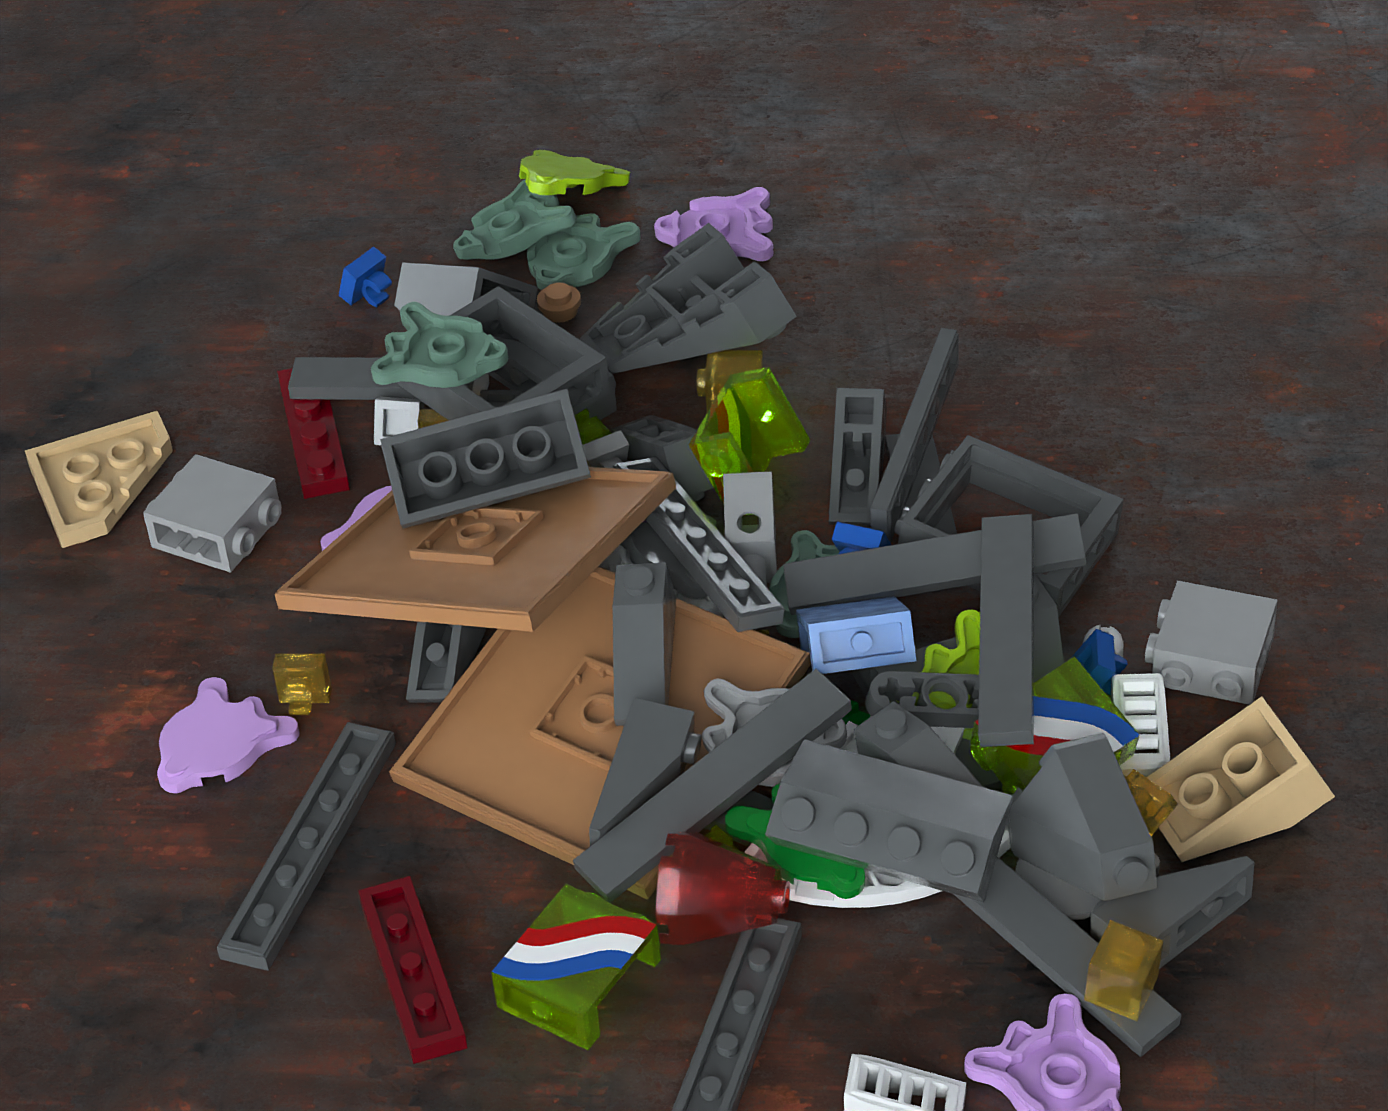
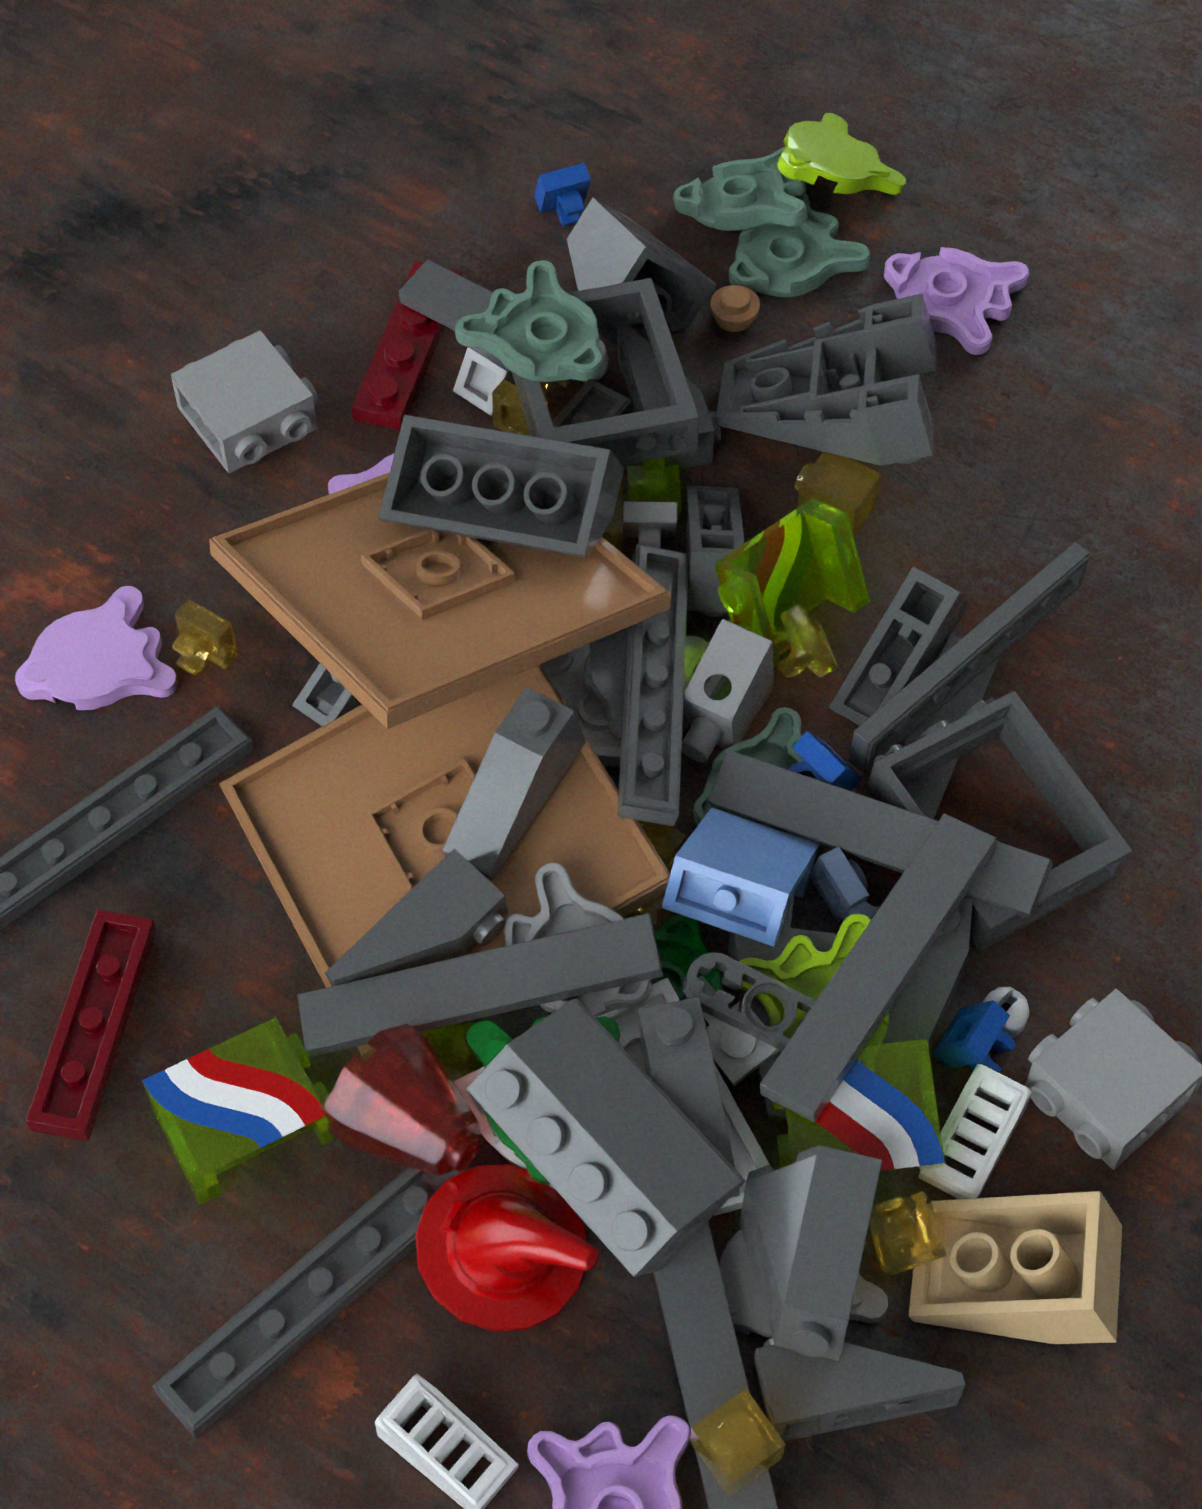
camera: 25 degrees right, 15 degrees up
tan plate [25,411,173,548] -> none
none -> red piece [415,1164,600,1332]
none -> clear yellow tile [769,604,839,678]
none -> sand blue plate [810,846,880,923]

